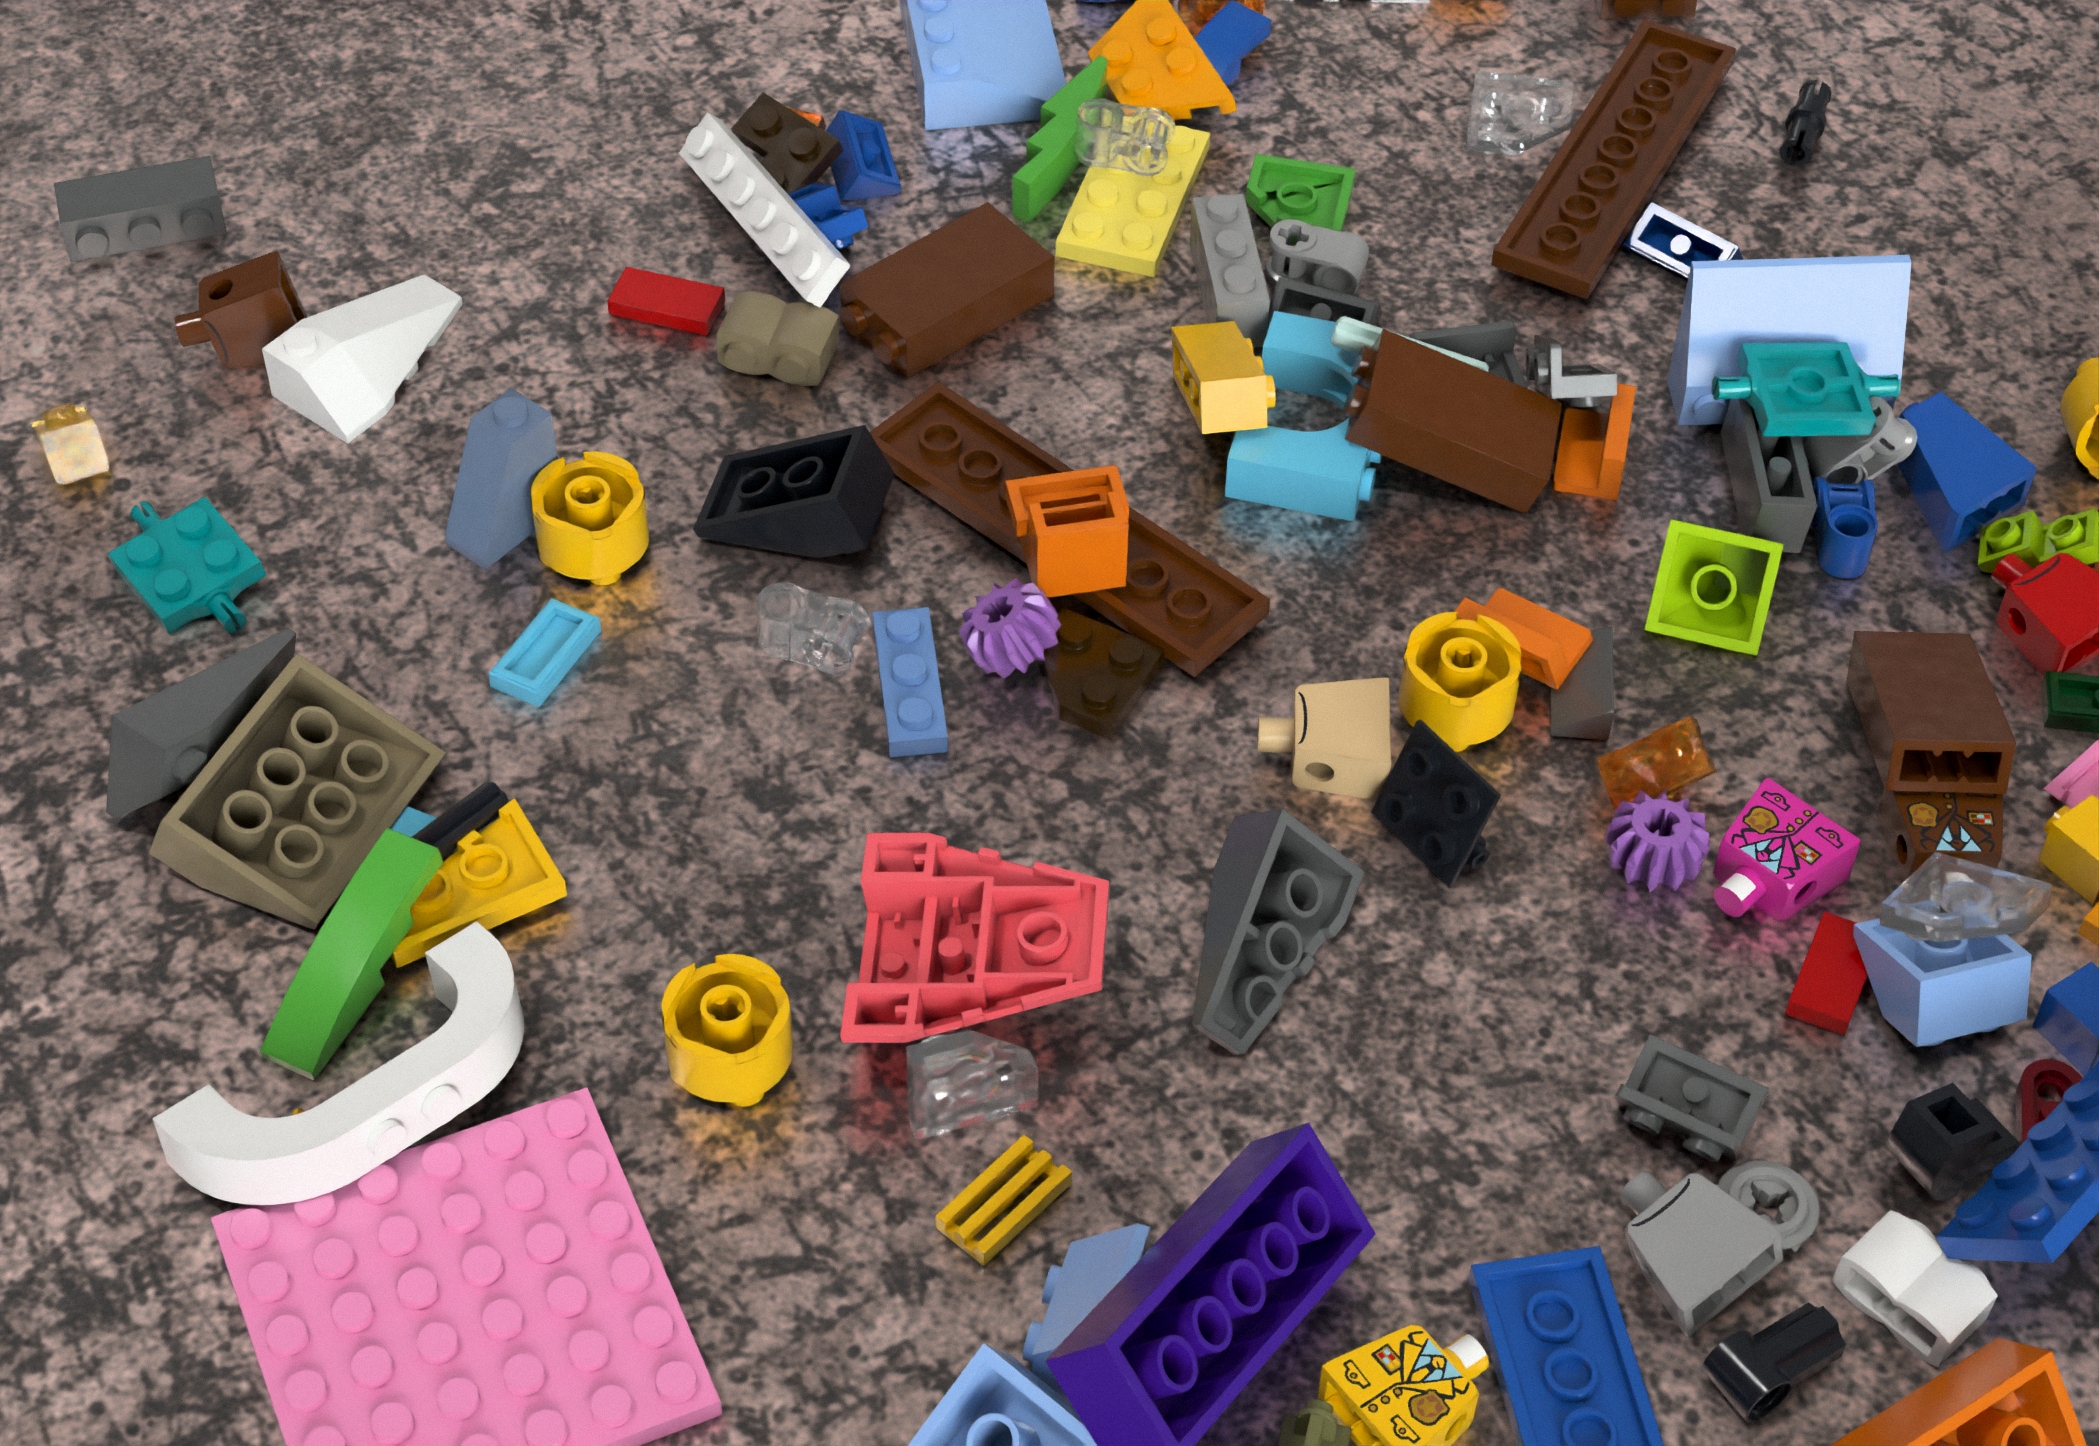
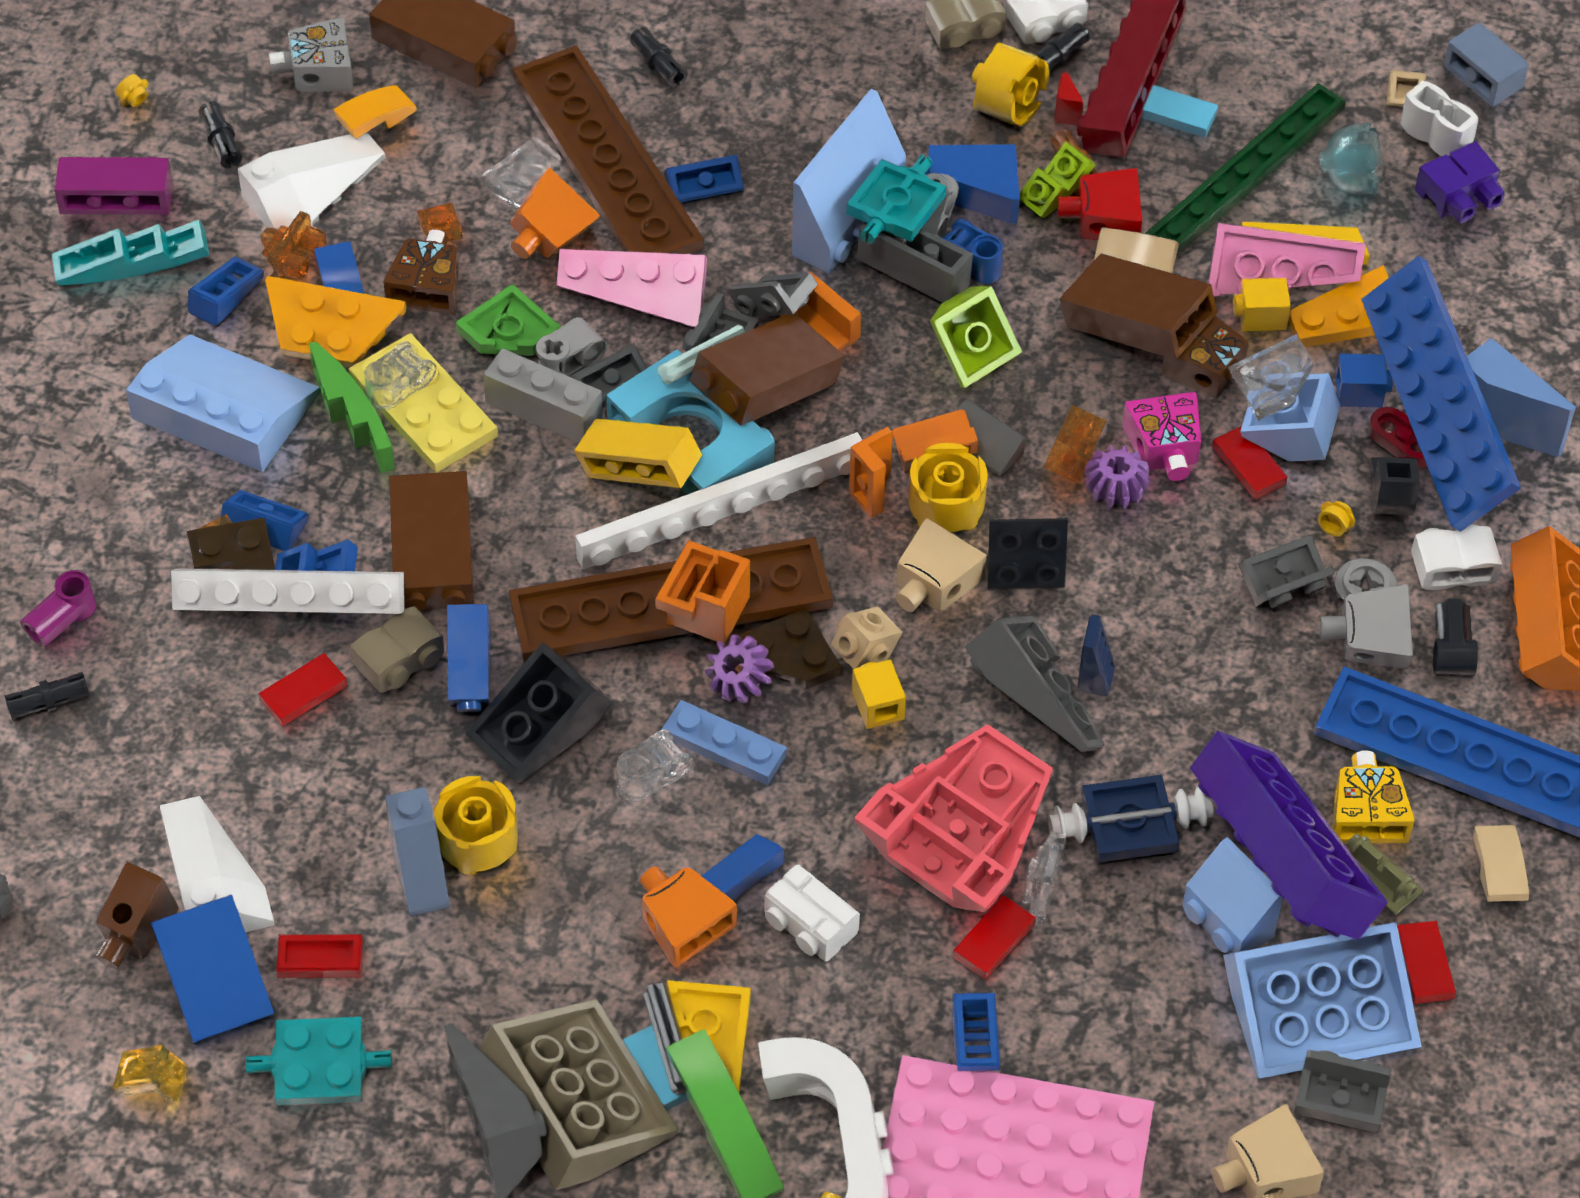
camera: 55 degrees left, 5 degrees up
medium azure tile [488,598,601,707] -> none
yellow brick [661,954,793,1107] -> none
yellow tile [935,1135,1072,1266] -> none
none -> black pin [4,672,90,720]
none -> magenta piece [20,570,97,647]
none -> blue tile [151,894,274,1043]
none -> red tile [276,934,363,978]
none -> reddish brown torso [384,230,459,315]
none -> clear orange plate [417,202,463,242]
none -> blue slope [447,604,491,713]
none -> orange torso [510,167,601,259]
none -> bright pink wing [557,249,707,329]
none -> white plate [575,432,862,570]
none -> orange torso [640,866,737,968]
none -> blue slope [702,834,784,901]
none -> white brick [764,864,860,962]
none -> tan brick [831,606,903,669]
none -> orange panel [849,427,893,518]
none -> yellow brick [852,659,906,729]
none -> blue slope [951,993,1000,1071]
none -> red tile [952,895,1036,980]
none -> dark blue plate [1048,775,1213,862]
none -> dark blue slope [1077,614,1115,696]
none -> tan slope [1094,228,1179,273]
none -> yellow plate [1318,501,1355,537]

